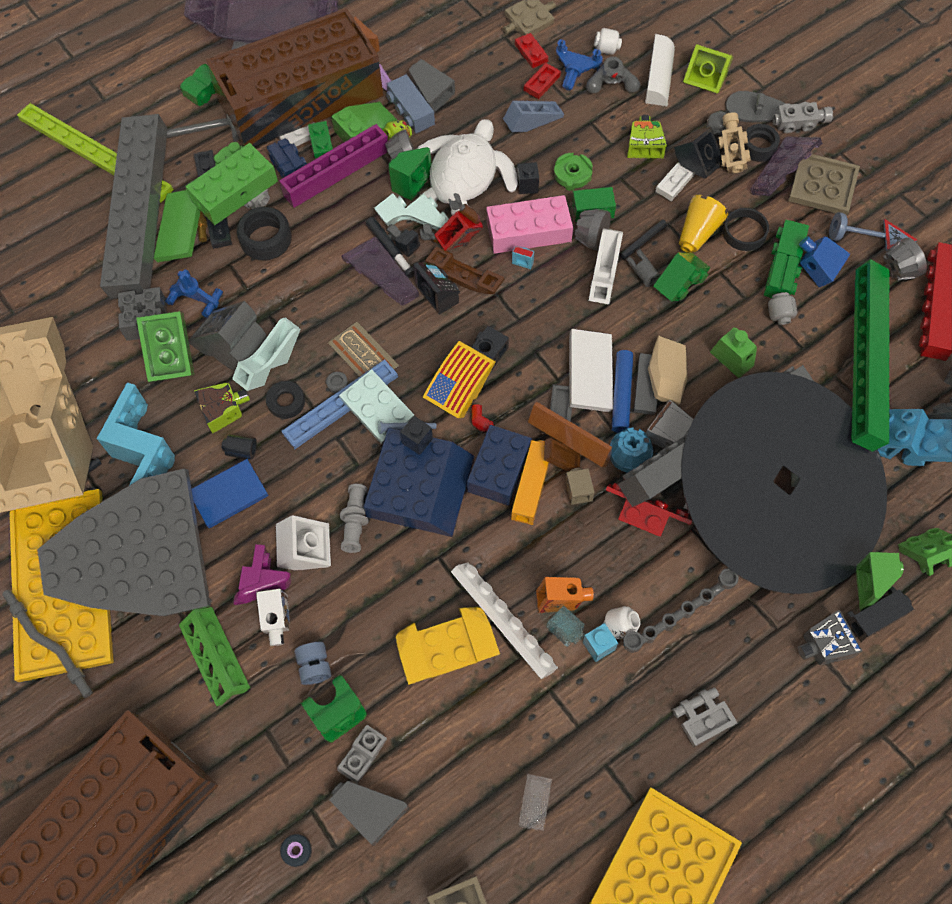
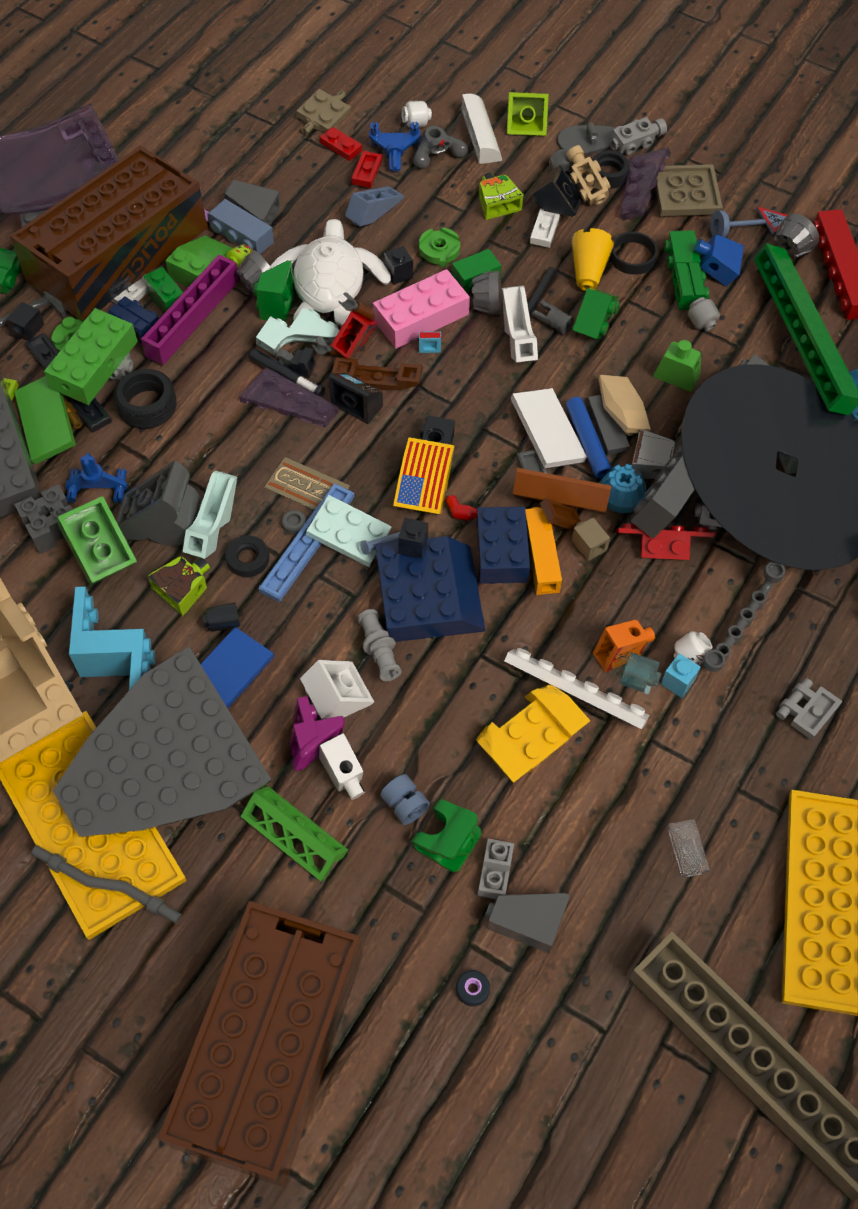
camera: 25 degrees left, 5 degrees down
none -> black brick [6,301,44,341]

